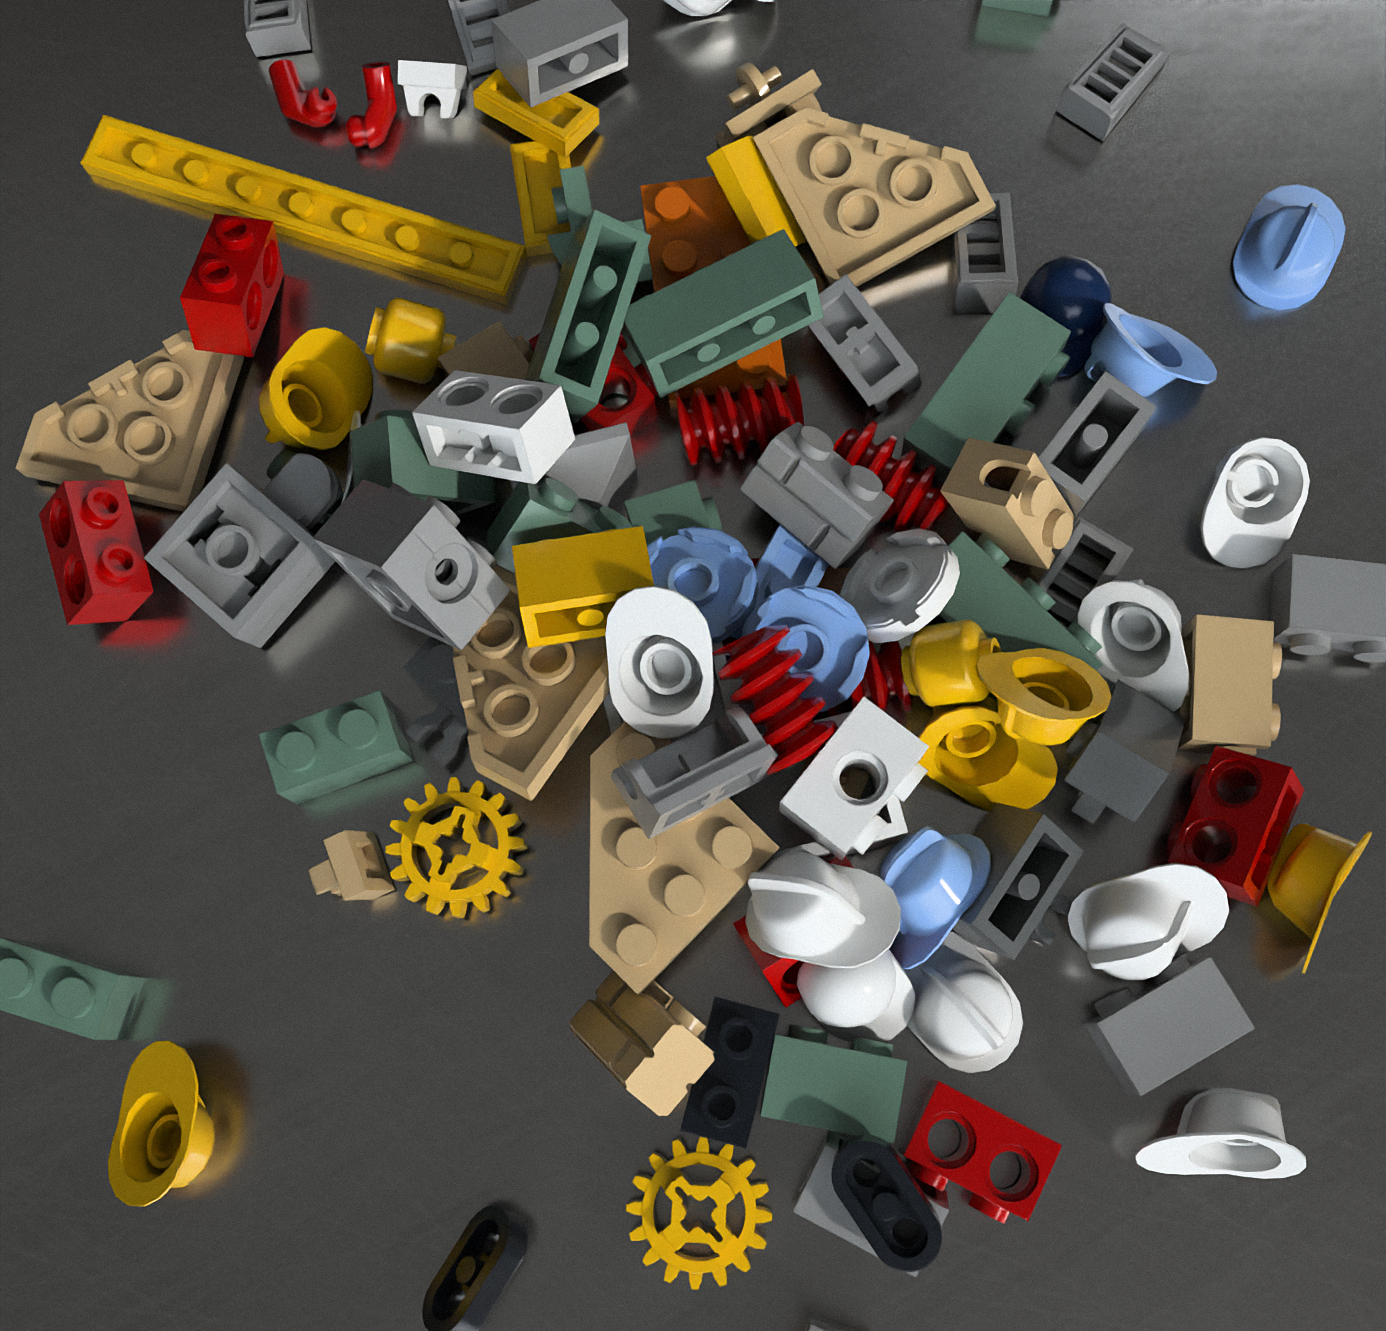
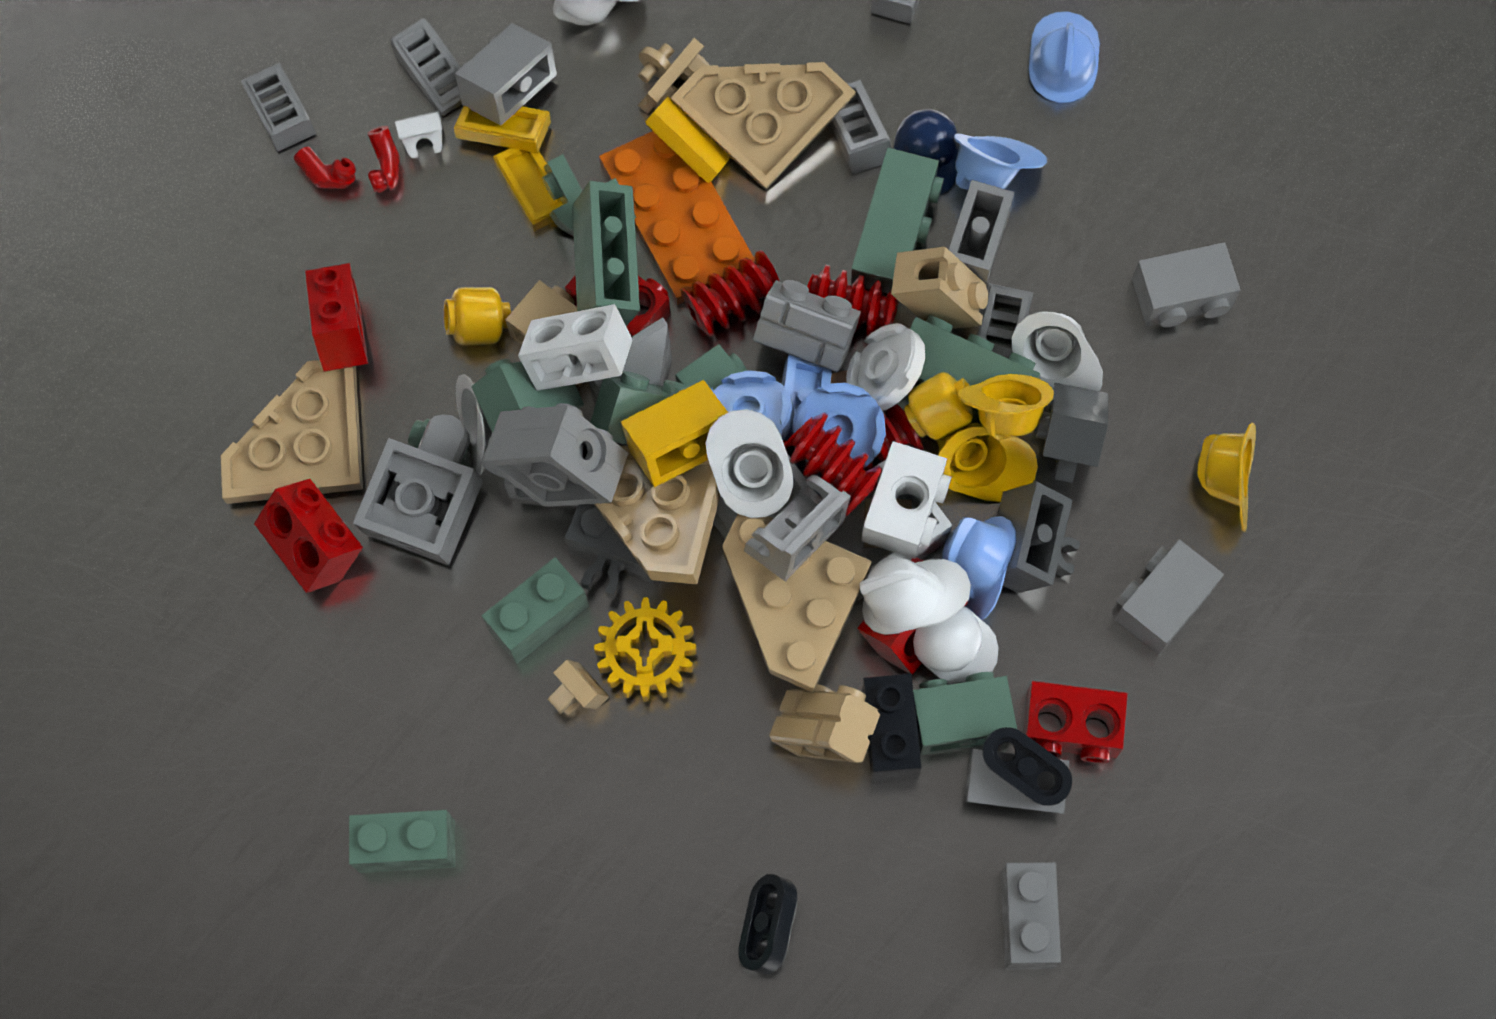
camera: 25 degrees left, 5 degrees down
yellow tile [80,114,527,305] -> none
yellow piece [108,1041,215,1207] -> none
yellow piece [258,327,373,450] -> none
sand green brick [623,229,824,398] -> none
yellow gear [626,1136,772,1290] -> none
light grey hinge [807,274,922,412] -> none
white piece [903,931,1023,1073] -> none
white piece [1068,863,1229,980] -> none
white piece [1135,1088,1306,1179] -> none
red brick [1167,745,1305,907] -> none
tan brick [1177,614,1282,756] -> none
white cap [1200,437,1310,568] -> none

